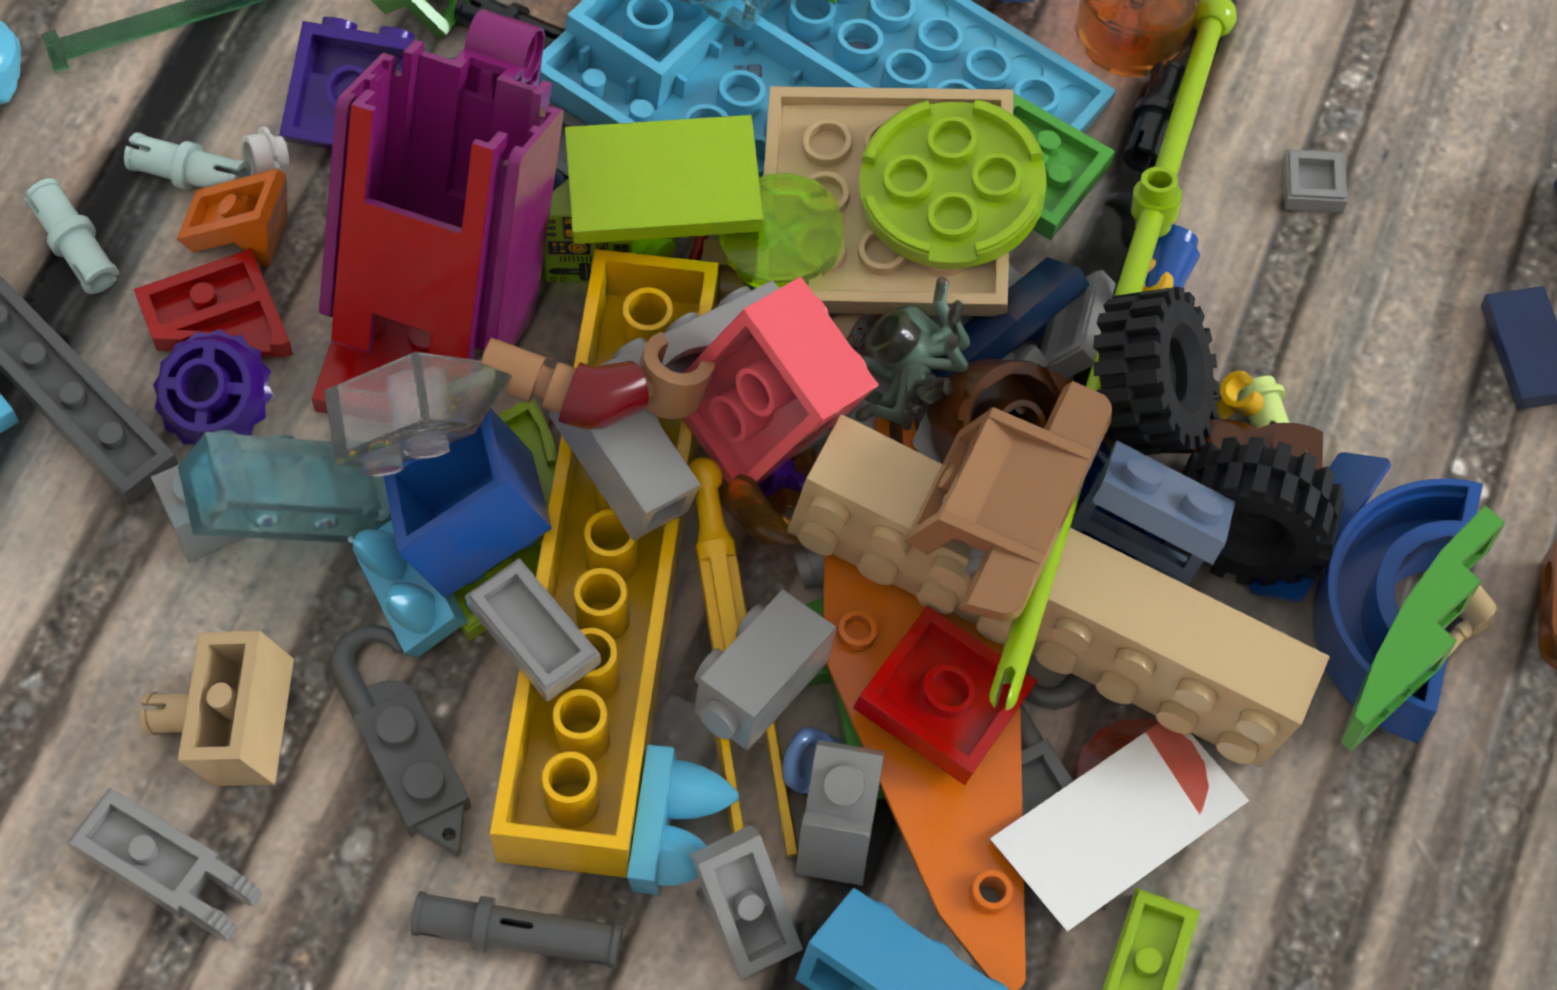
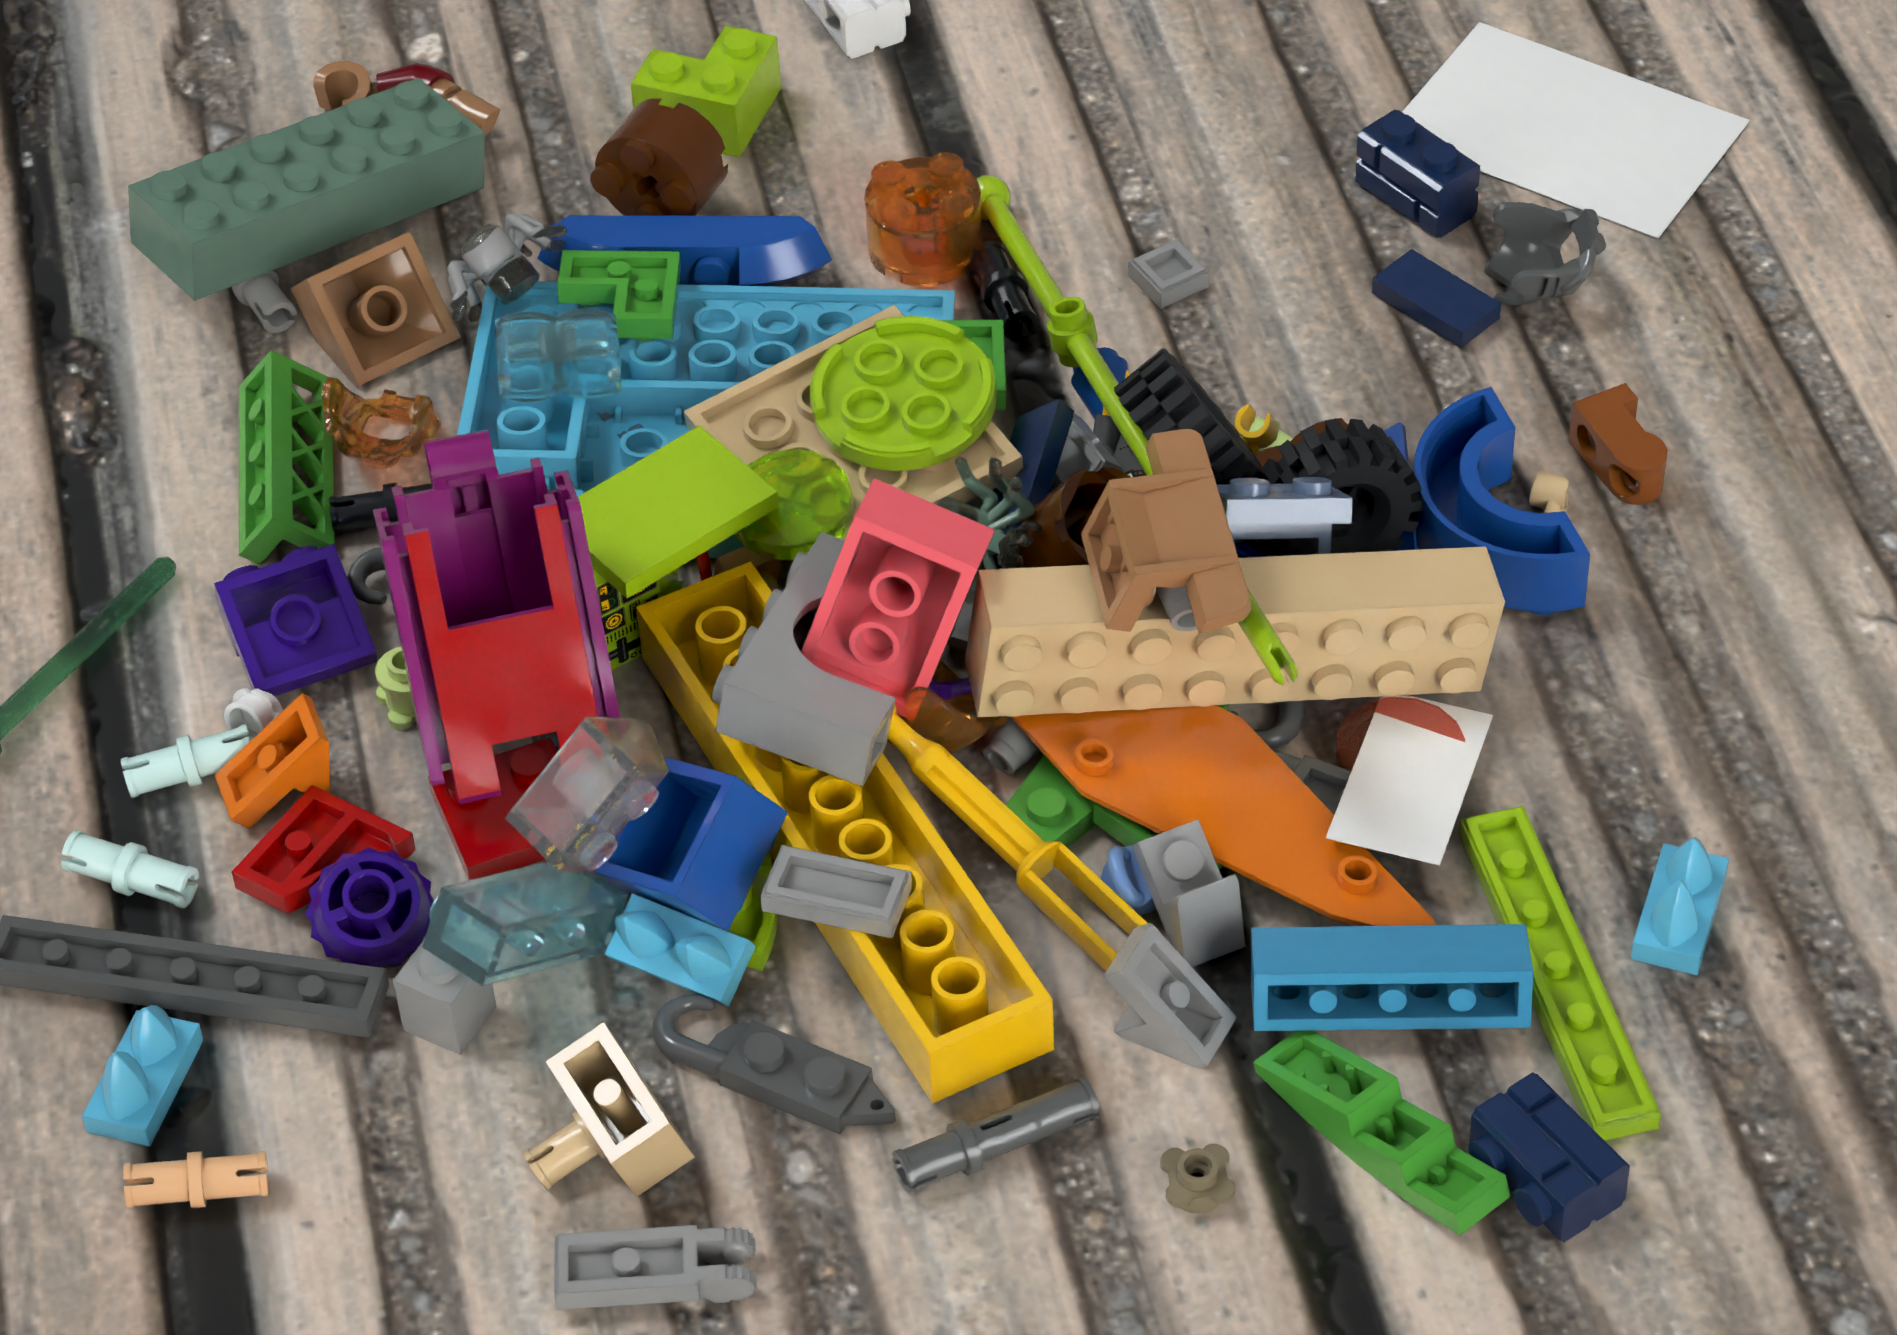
camera: 30 degrees left, 15 degrees down
medium nougat piece [480,331,715,429] -> none
medium azure tile [627,744,739,896] -> none
light grey brick [694,589,836,751] -> none
red plate [853,605,1038,785] -> none
bright green slope [1341,505,1505,752] -> none

